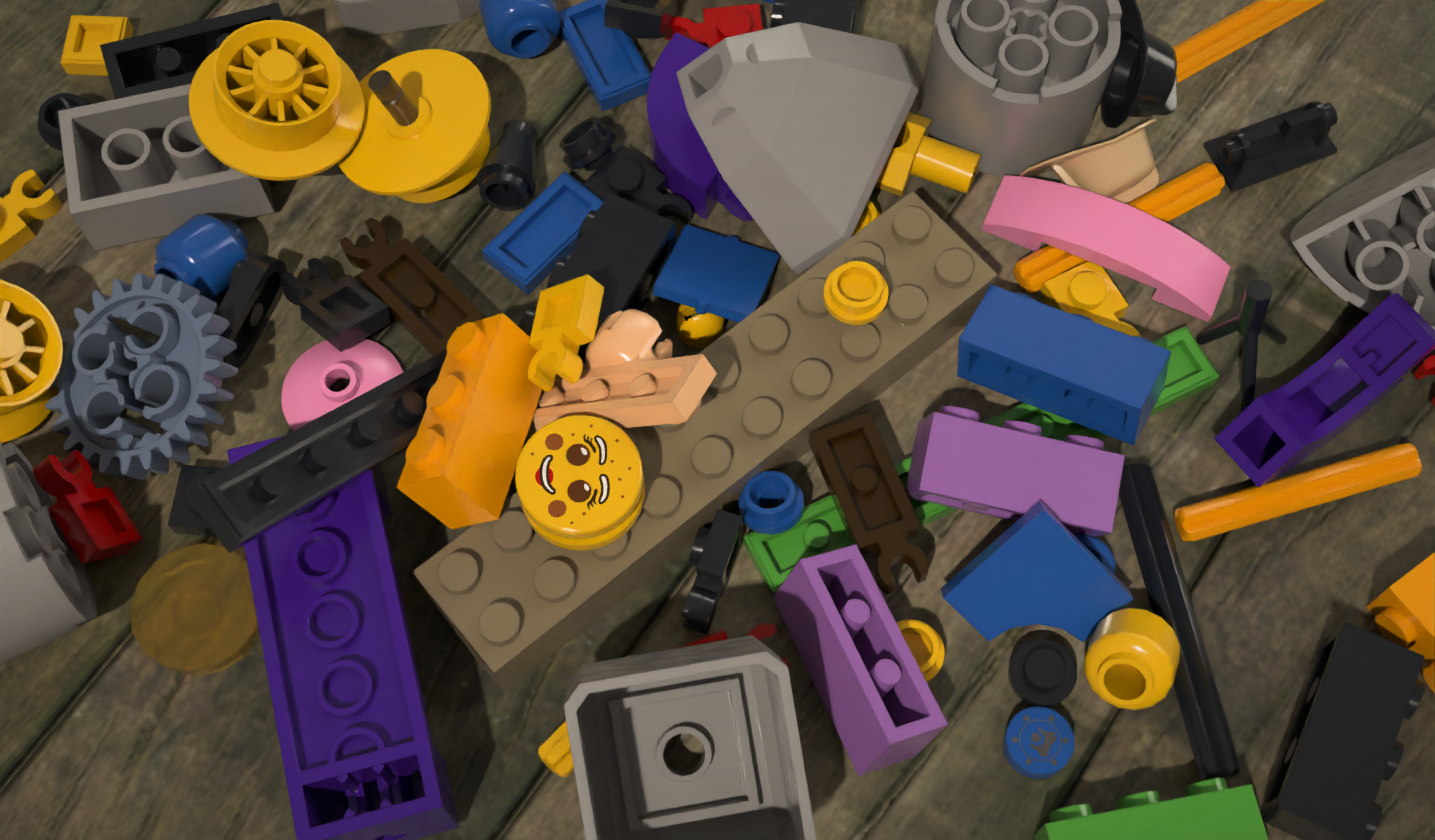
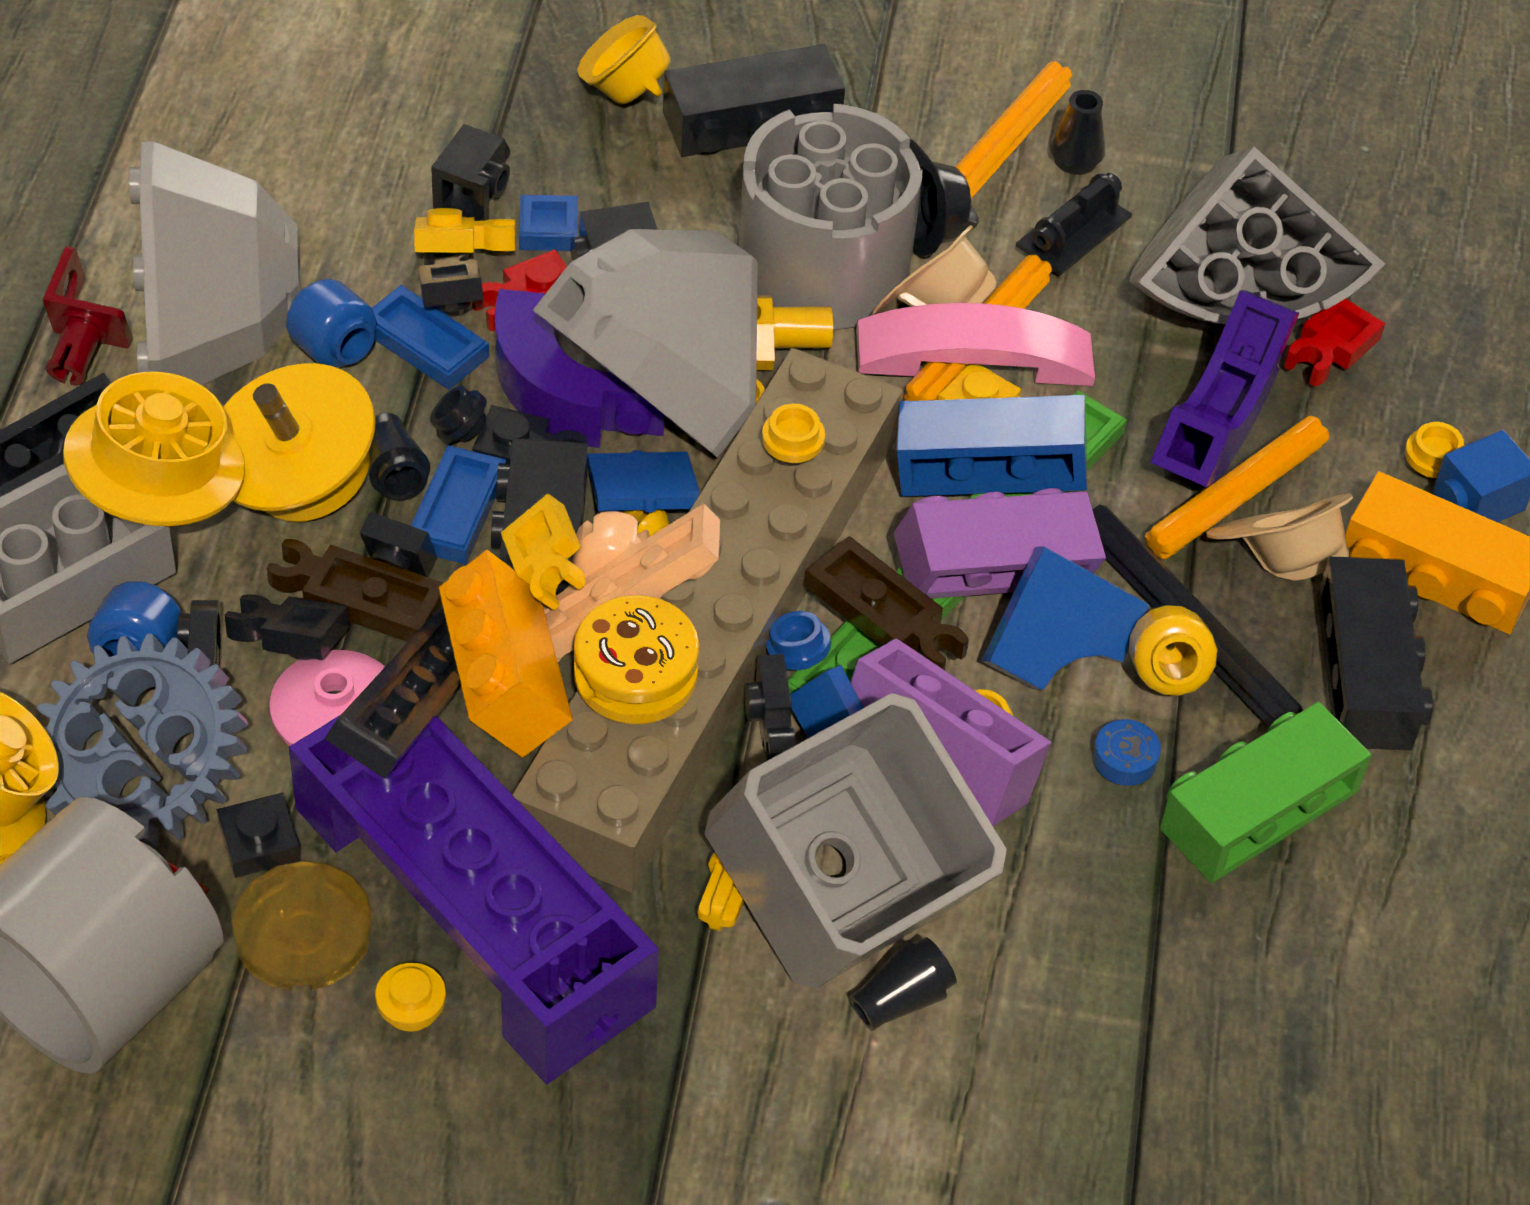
camera: 30 degrees left, 15 degrees down
black plate [1008,639,1077,707] -> none
black plant [1196,280,1287,412] -> none
none -> black plate [360,512,438,577]
none -> yellow plate [375,963,446,1032]
none -> blue tile [790,665,864,738]
none -> black cone [1050,90,1106,175]
none -> tan piece [1206,493,1353,581]

